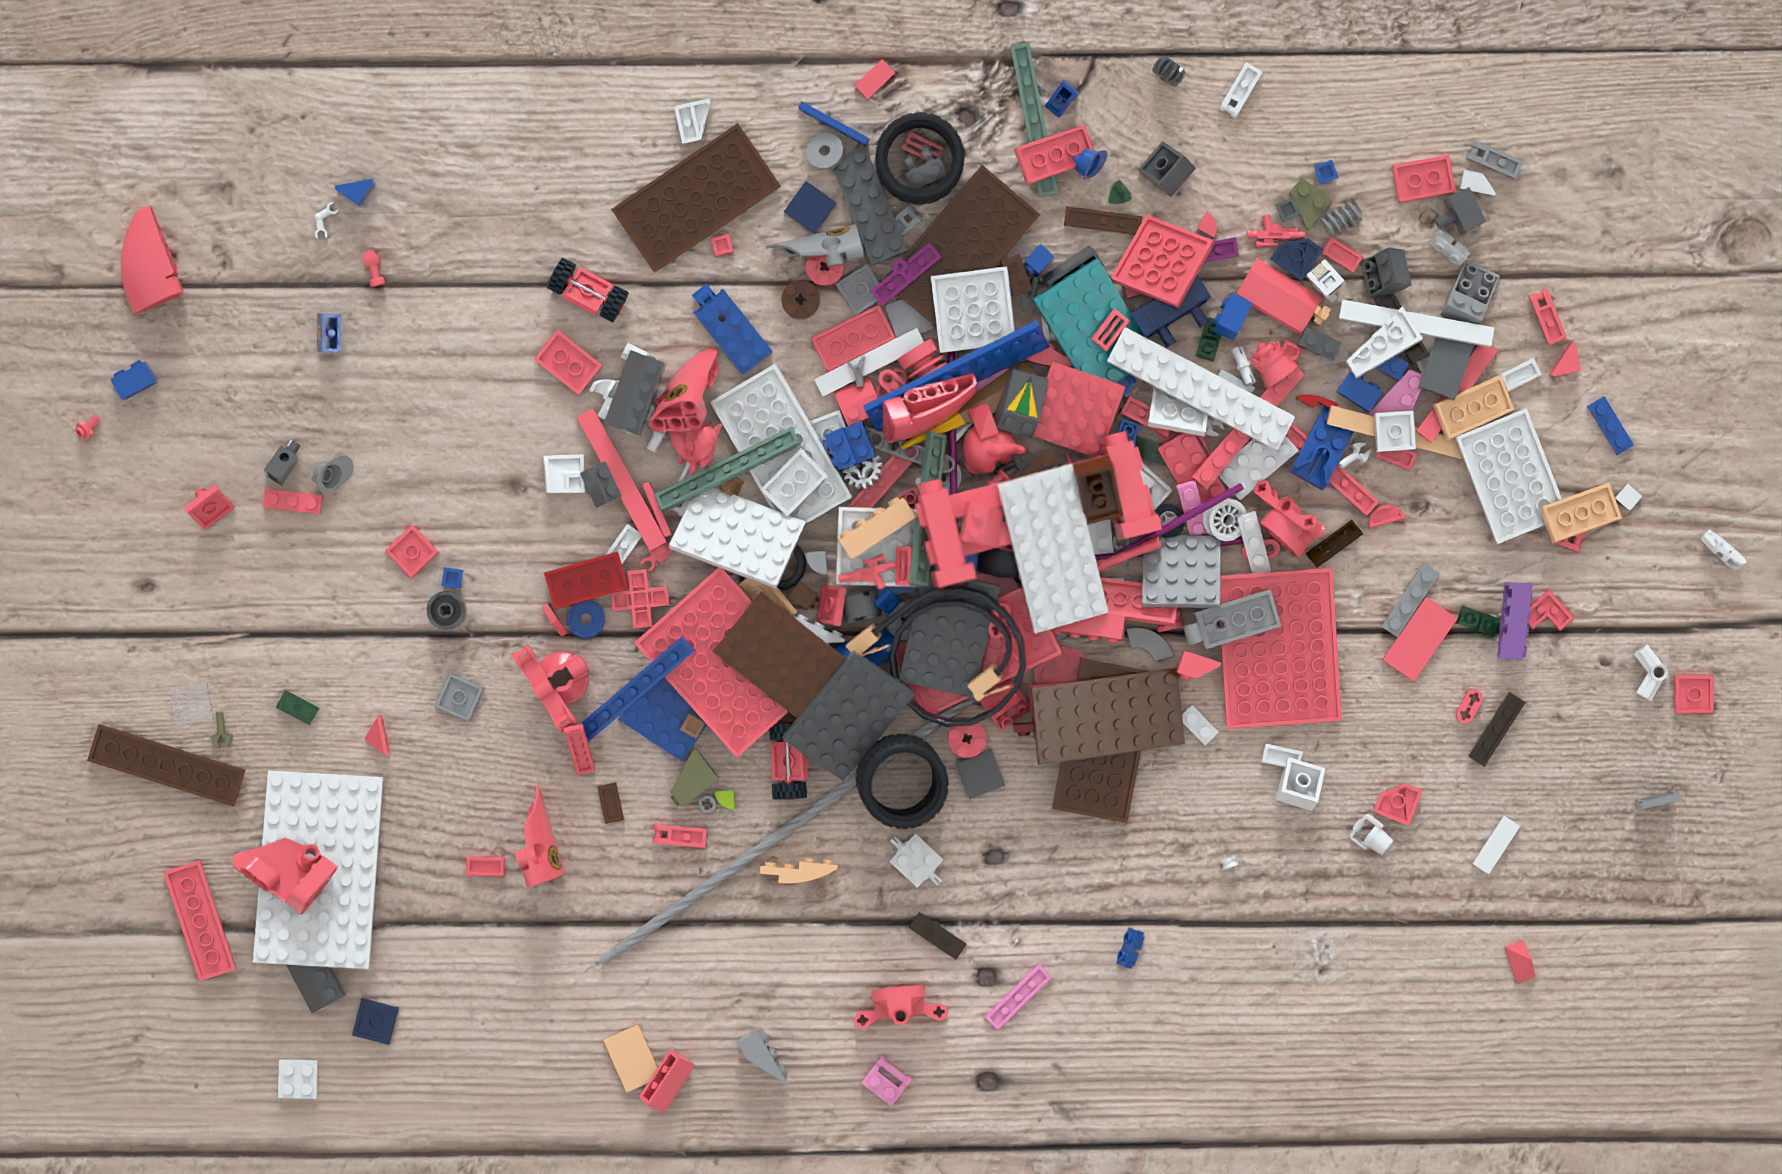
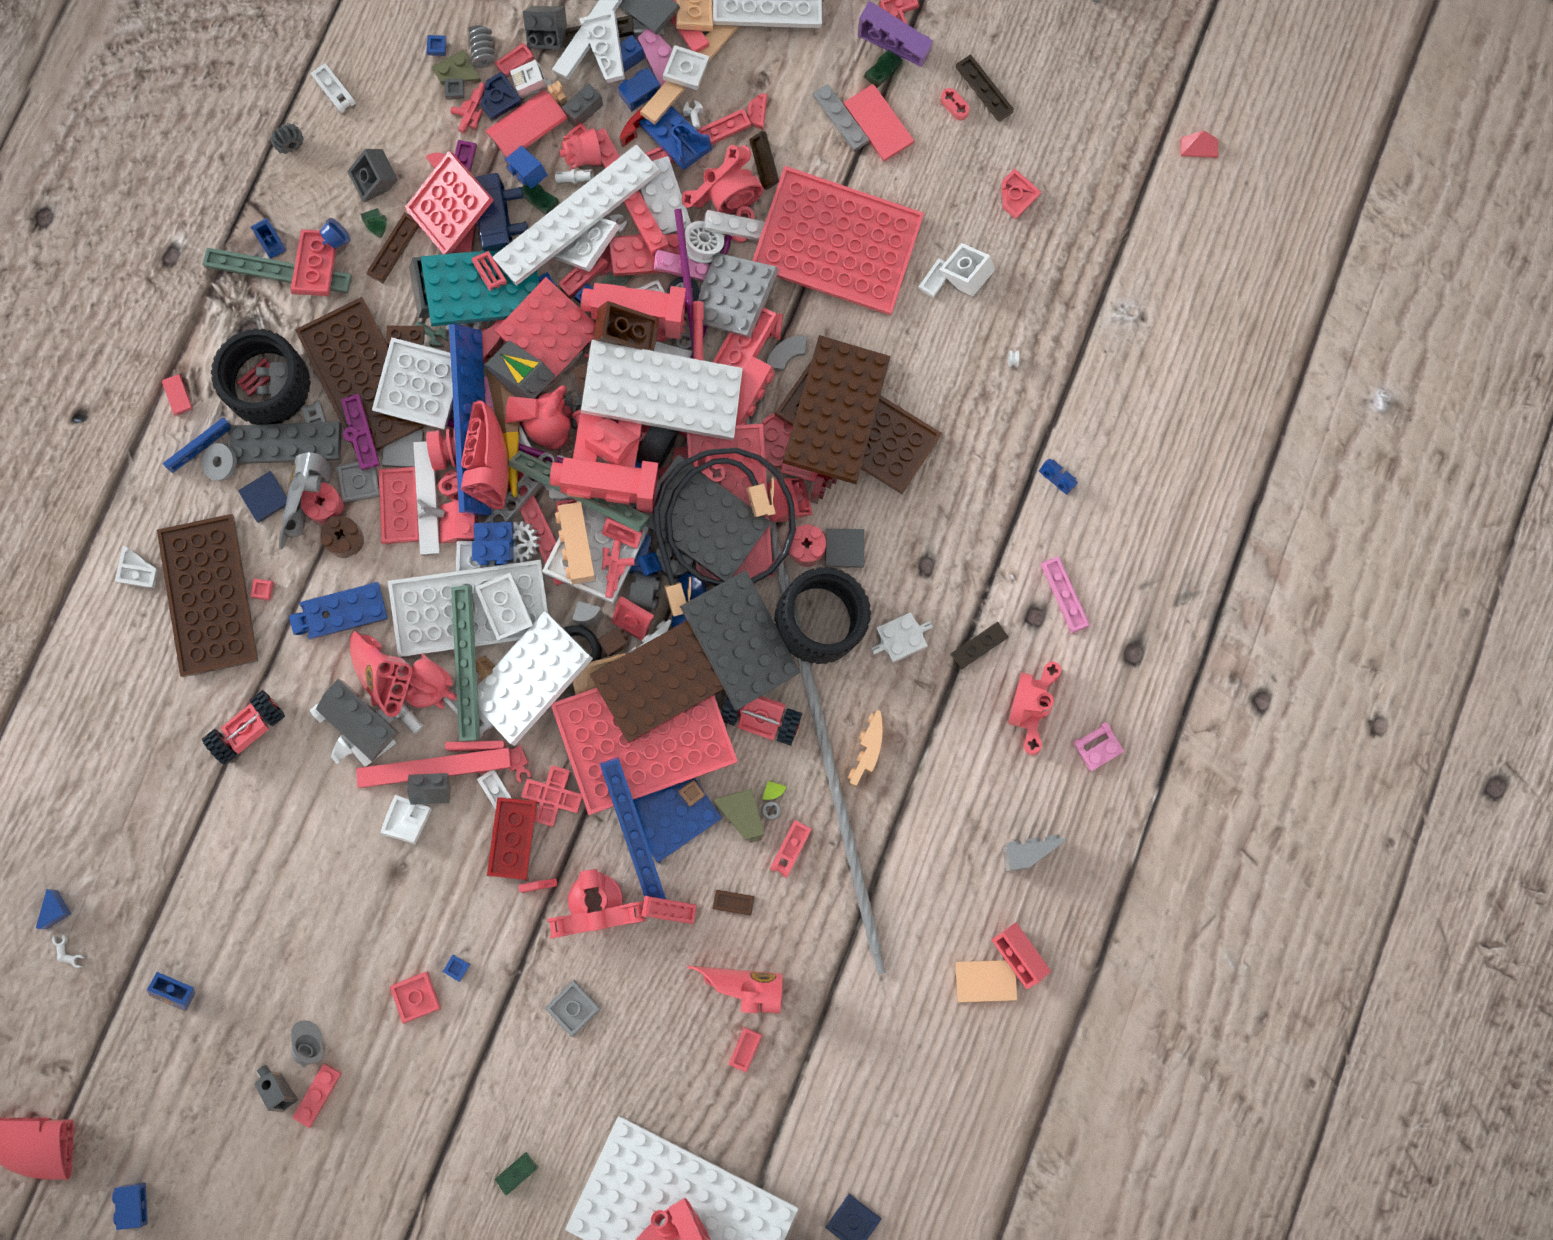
camera: 75 degrees left, 10 degrees down
coral tile [184,484,235,530] -> none
coral leg [363,250,385,287] -> none
coral slope [364,716,390,755] -> none
dark grey brick [427,591,467,630] -> none
coral plate [534,329,603,395] -> none
blue tile [567,600,605,638] -> none
blue brick [1024,244,1055,276] -> none
coral slope [1176,650,1221,681] -> none
white plate [1182,705,1219,745] -> none
light grey hinge [1183,589,1281,649] -> none
white piece [1350,814,1394,855] -> none
coral plate [1374,450,1418,471] -> none
white tile [1472,815,1520,874] -> none

